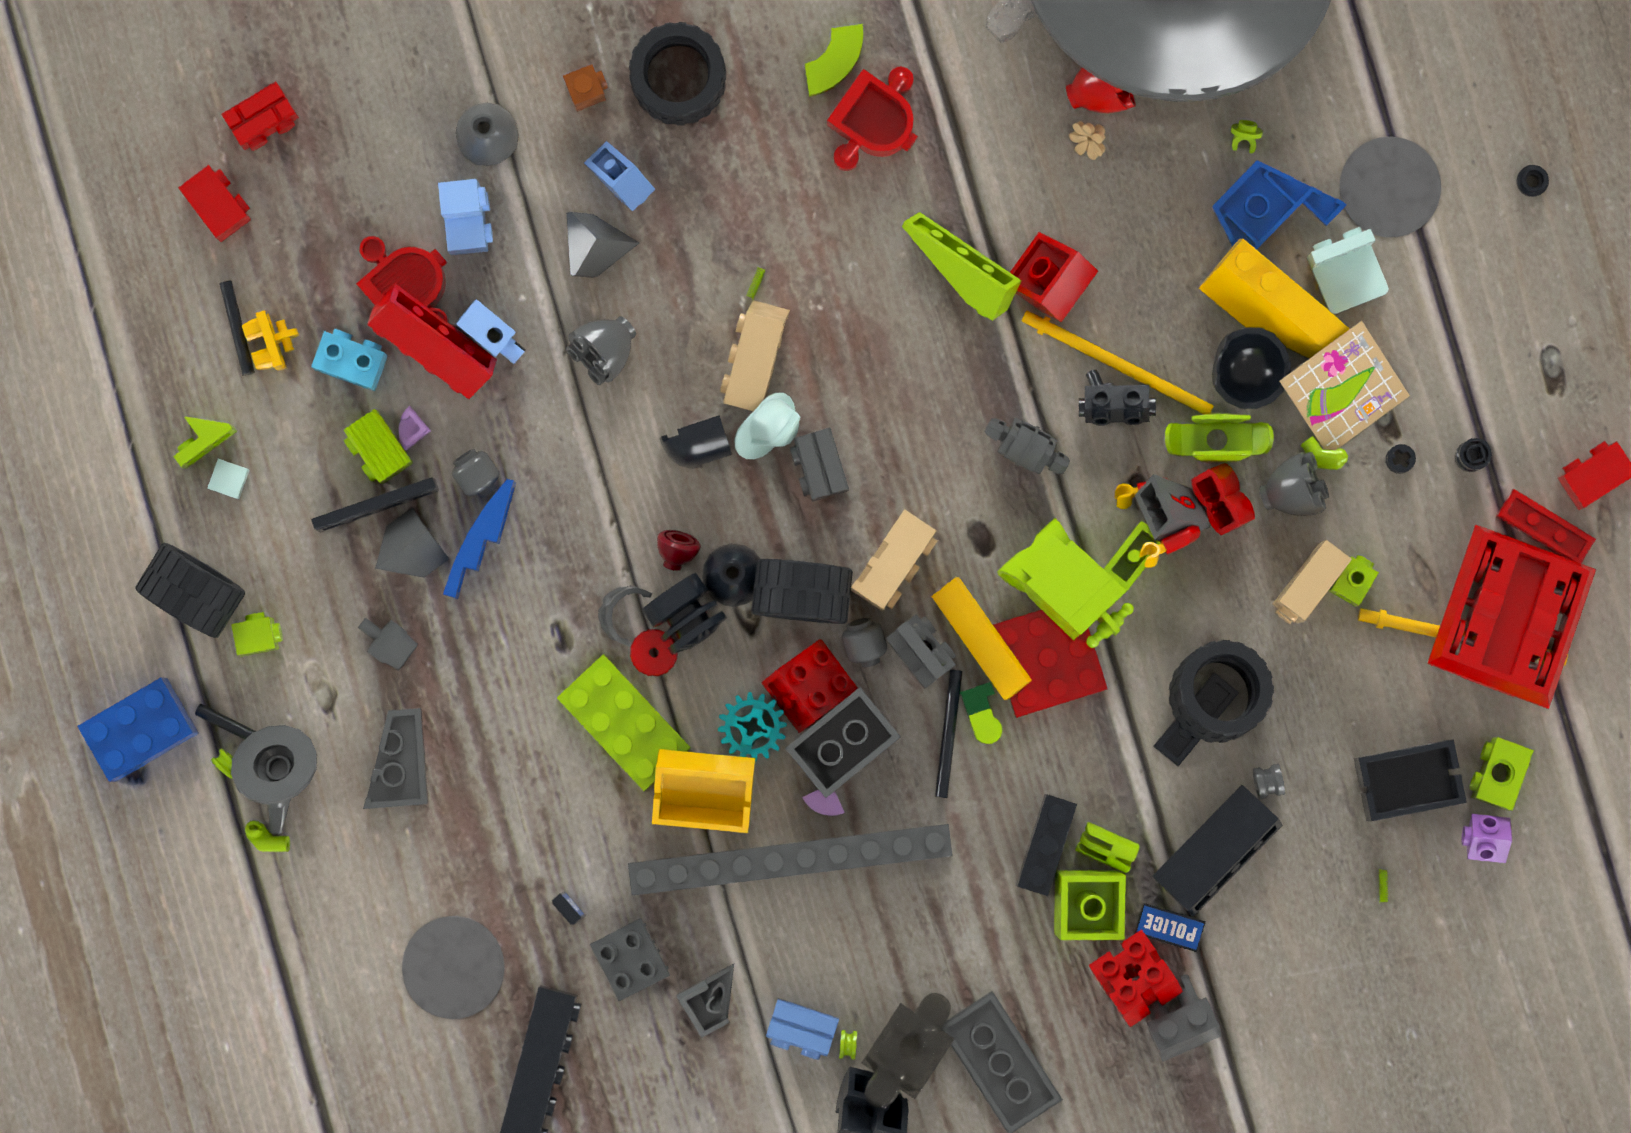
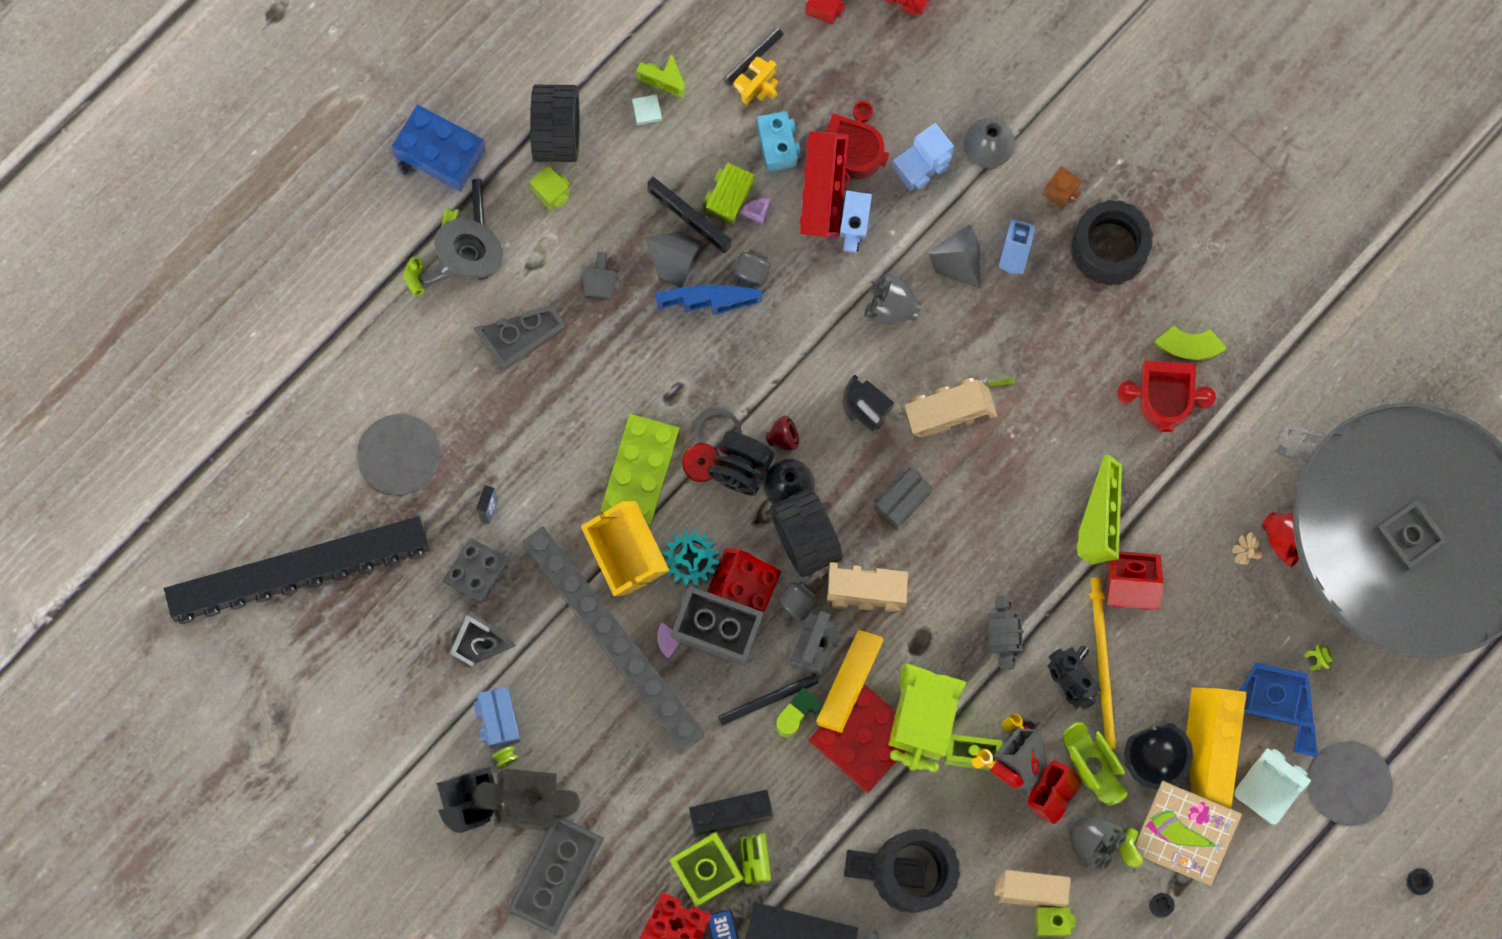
camera: 50 degrees right, 10 degrees down
light aqua piece [734,393,801,459] -> none

